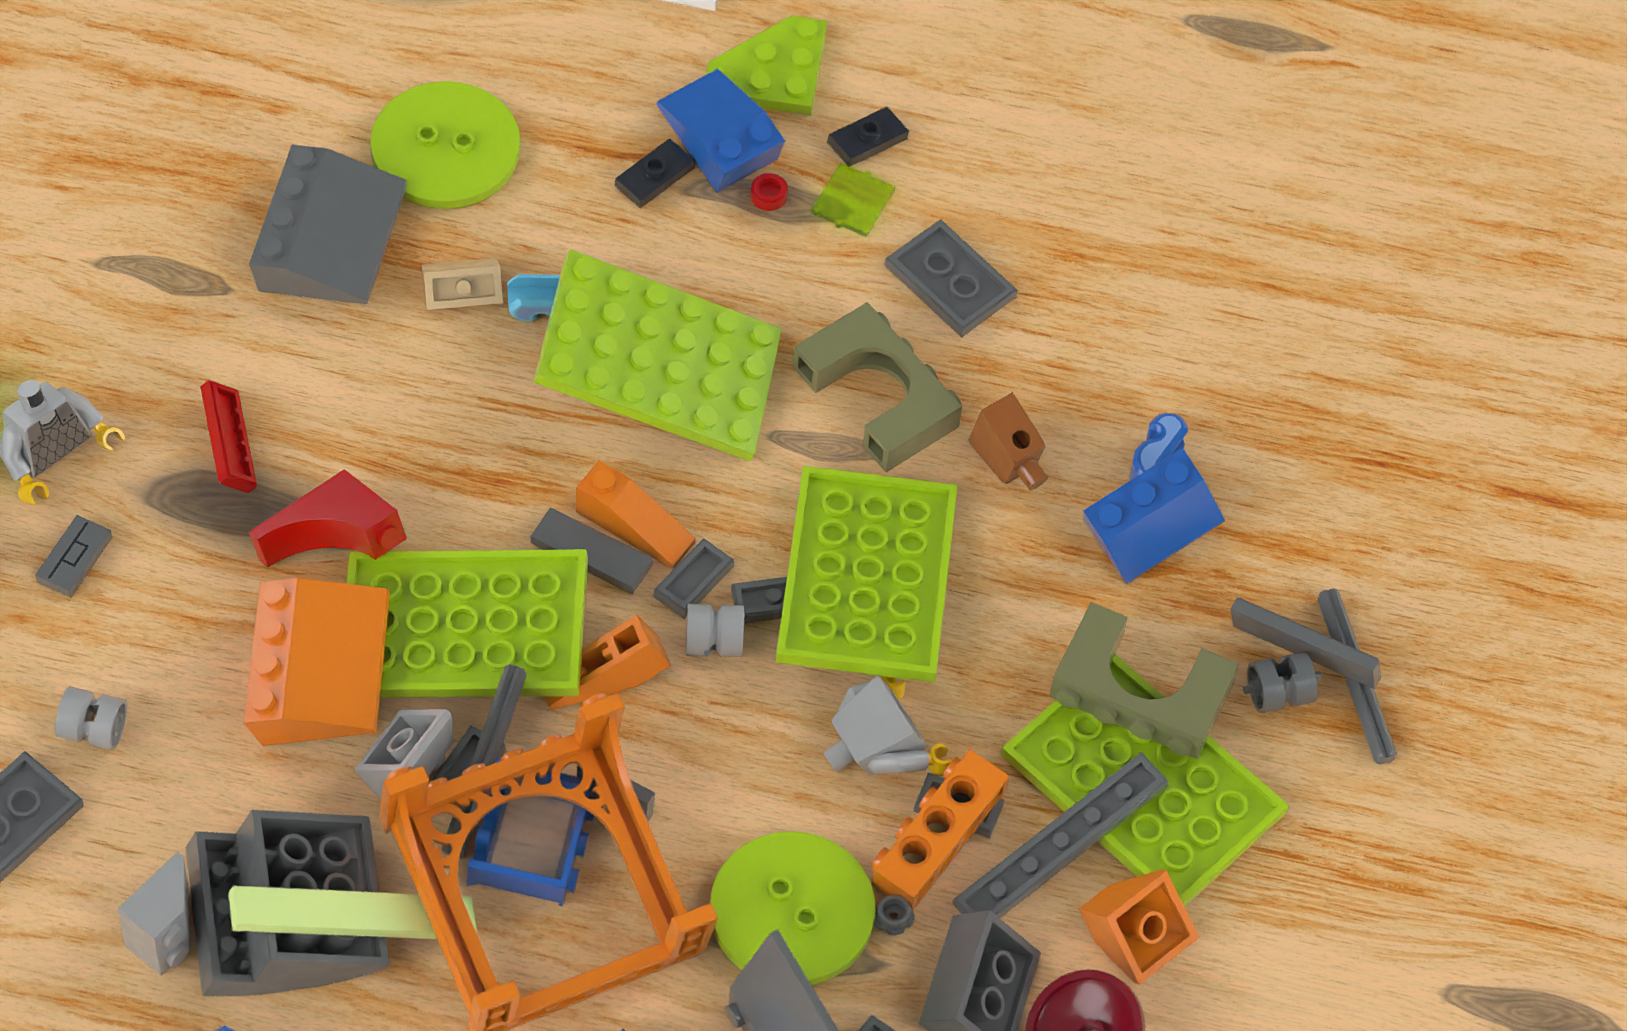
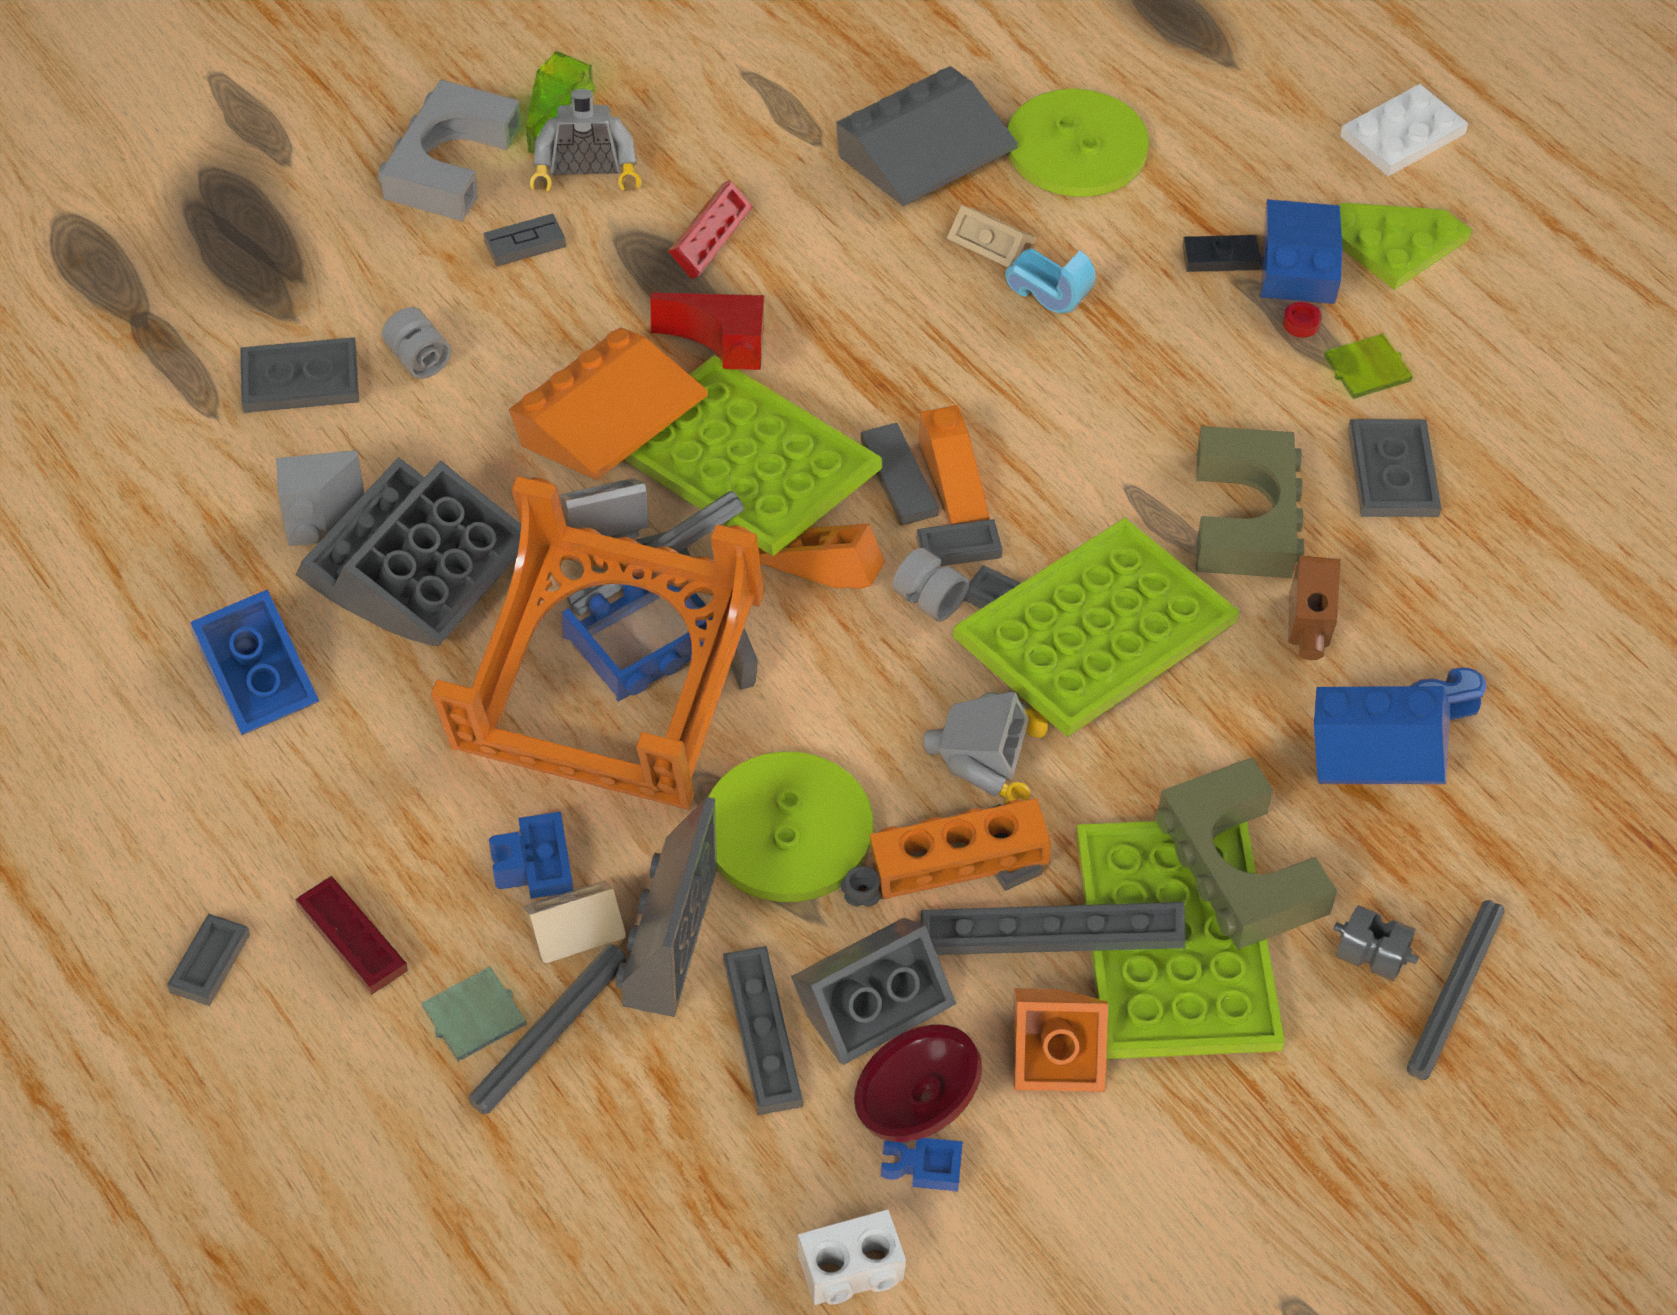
camera: 45 degrees right, 5 degrees down
yellowish green tile [229,886,477,939] -> none
lime plate [533,249,782,461] -> none
black plate [827,106,909,167] -> none
dark grey tile [1230,598,1381,689] -> none

